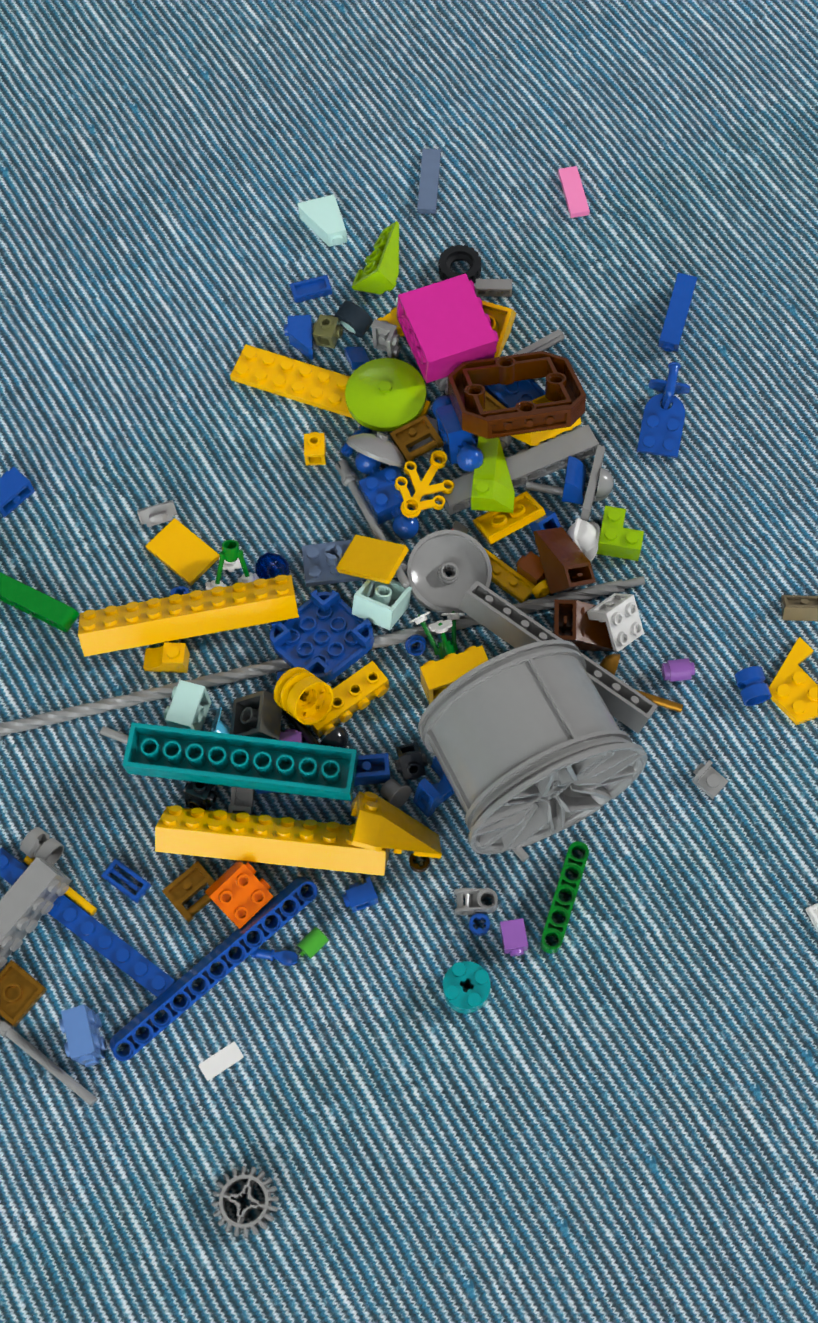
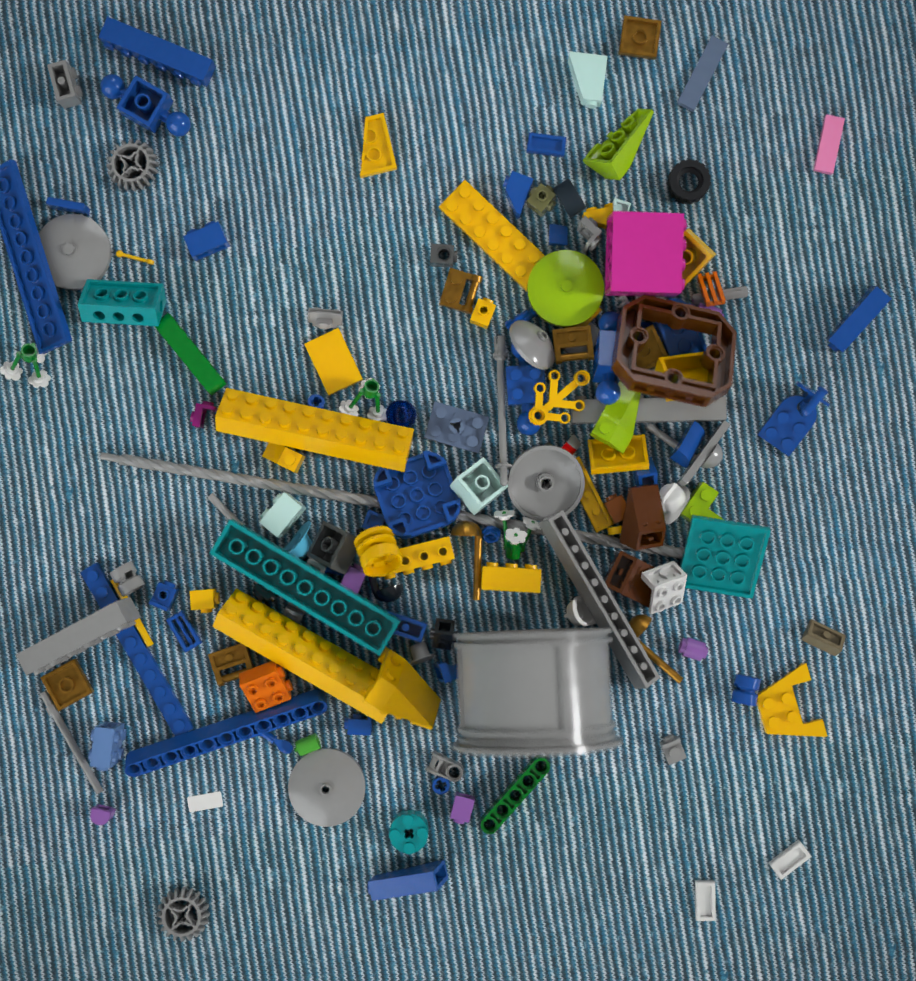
camera: 20 degrees right, 20 degrees up
yellow tile [336,535,409,584] -> none
light grey piece [475,279,512,297] -> none
none -> medium lavender brick [90,804,116,825]
none -> blue brick [149,580,180,611]
none -> magenta bracket [190,401,218,429]
none -> yellow brick [190,588,220,613]
none -> light grey dish [288,748,366,827]
none -> yellow wing [360,113,397,178]
none -> blue slope [367,859,448,901]
none -> dark grey brick [430,243,458,268]
none -> pearl gold plate [439,268,483,314]
none -> pearl gold piece [451,521,482,600]
none -> pearl gold plate [618,15,662,60]
none -> teal plate [680,515,771,599]
none -> orange tile [697,271,726,307]

